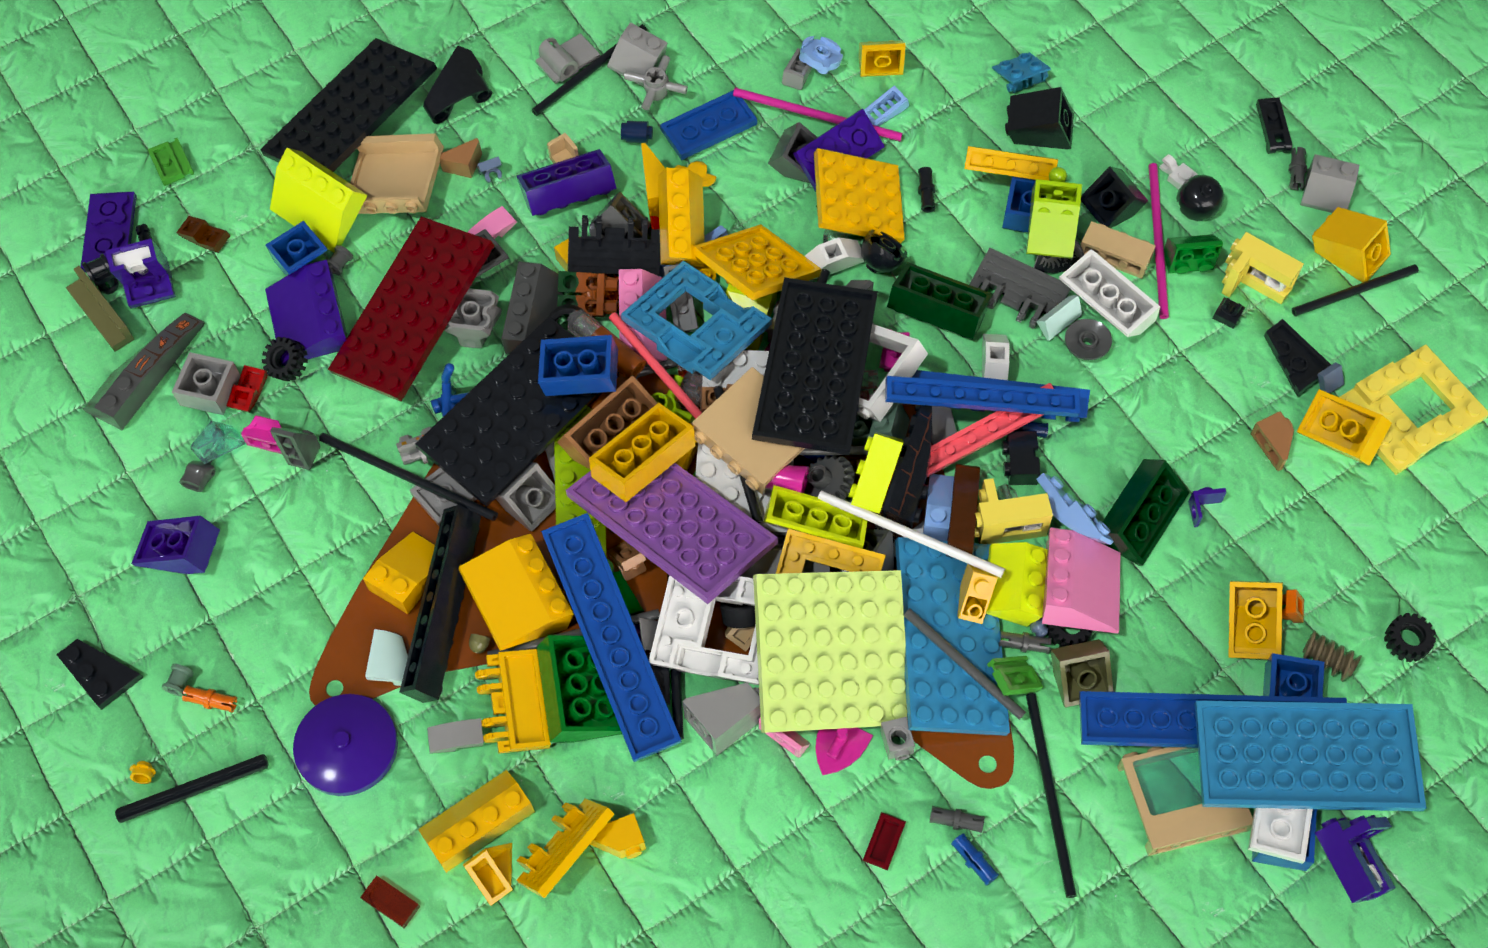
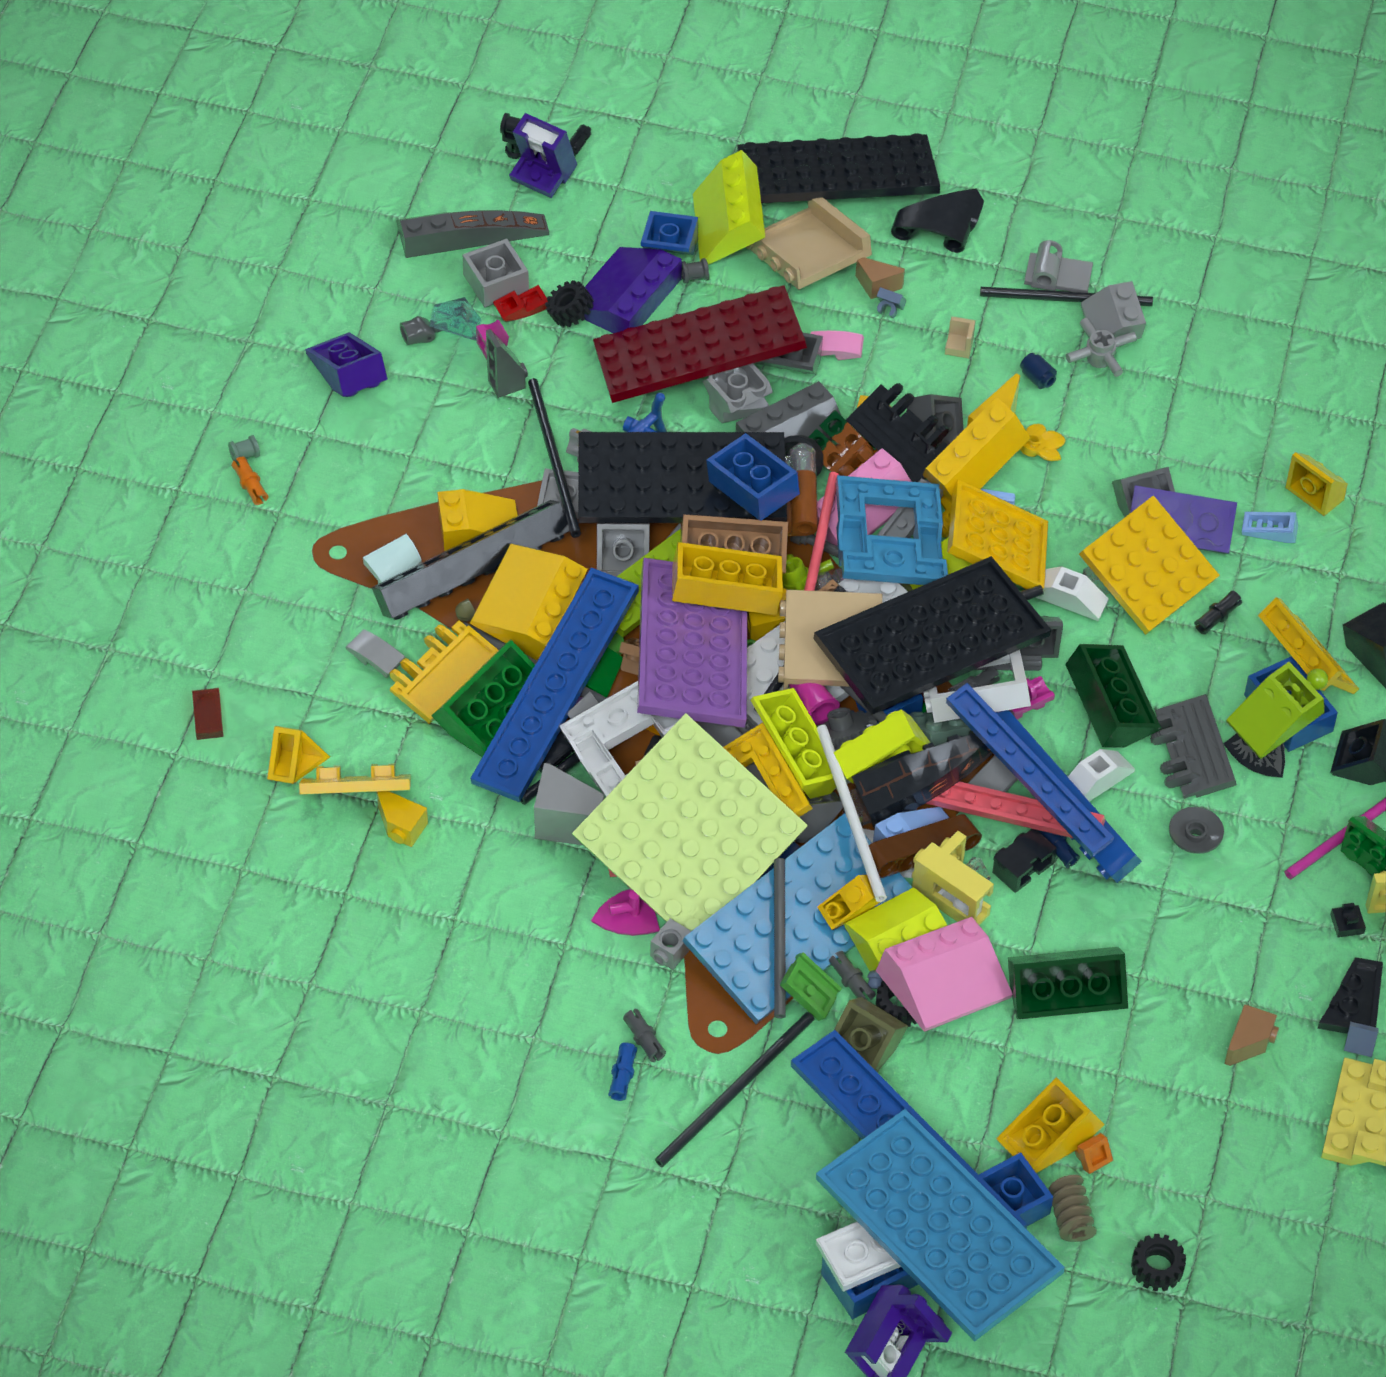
camera: 45 degrees right, 10 degrees down
black wing [56,639,143,710] -> none
olive fence [66,266,134,352] -> none
dark purple piece [81,192,137,272] -> none
black axle [115,754,269,823] -> none
yellow plate [129,761,156,784] -> none
bright green plate [147,138,194,186] -> none
reddish brown slope [176,216,230,253] -> none
dark purple dish [293,694,398,796] -> none
yellow slope [418,770,535,873] -> none
dark purple slope [516,149,617,216] -> none
blue plate [660,90,757,160] -> none
dark pink piece [733,87,903,141] -> none
bright pink slope [759,717,810,758] -> none
light grey slope [782,48,812,90] -> none
light blue plate [799,36,843,74] -> none
black cylinder [861,229,907,273] -> none
dark red tile [863,812,906,871] -> none
light aqua slope [1036,295,1082,341] -> none
light blue slope [1037,473,1114,545] -> none
white slope [1059,249,1160,337] -> none
tan brick [1080,221,1156,279] -> none
panel [1117,747,1253,856] -> none
dark purple bracket [1188,487,1227,527] -> none
yellow slope [1297,389,1392,466] -> none

